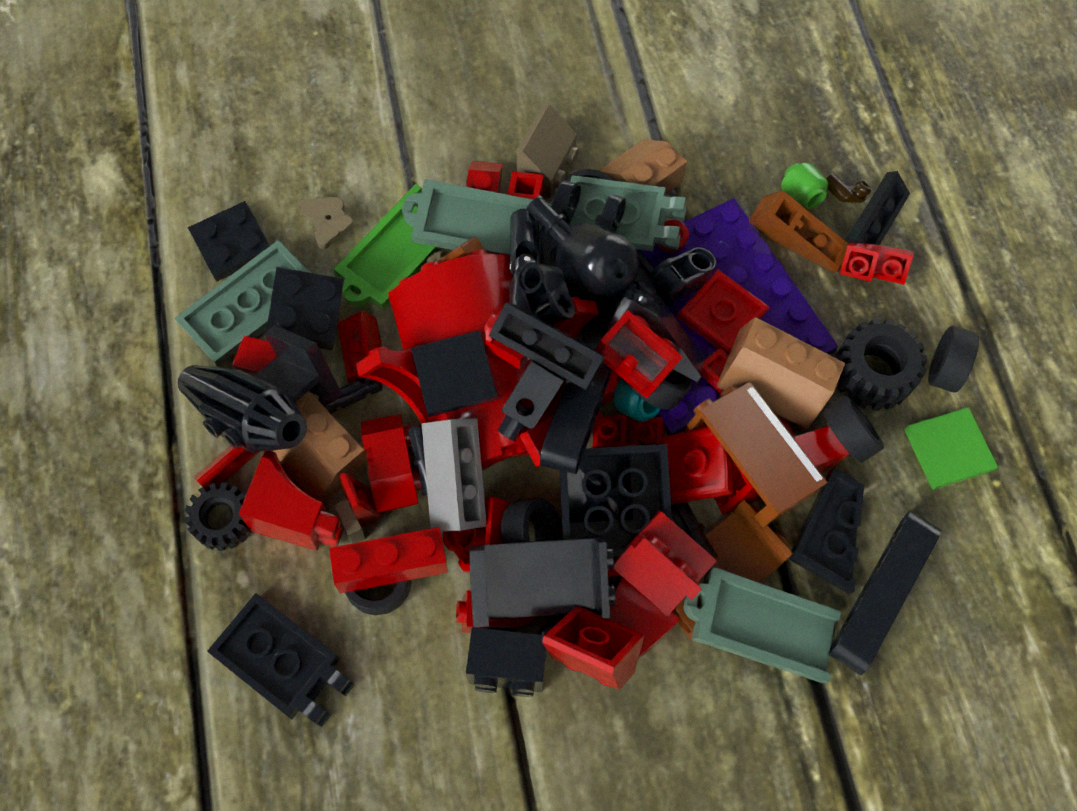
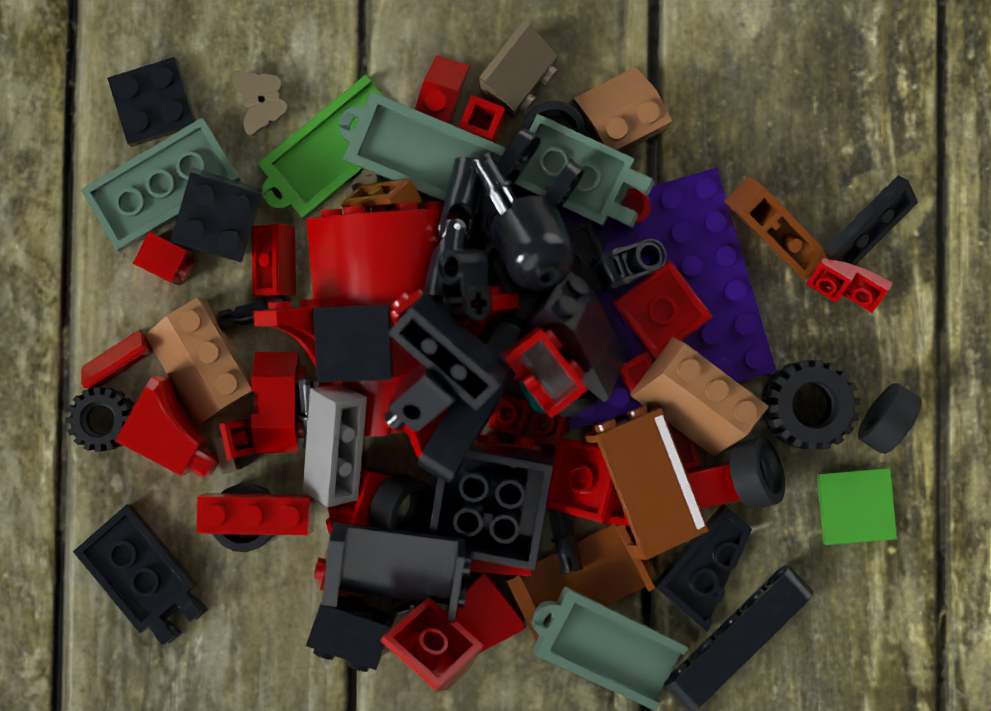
camera: 15 degrees right, 20 degrees up
black piece [178,325,343,454] -> none
red bracket [613,510,717,616] -> none
bright green head [781,163,828,209] -> none
dark brown arm [826,173,871,203] -> none

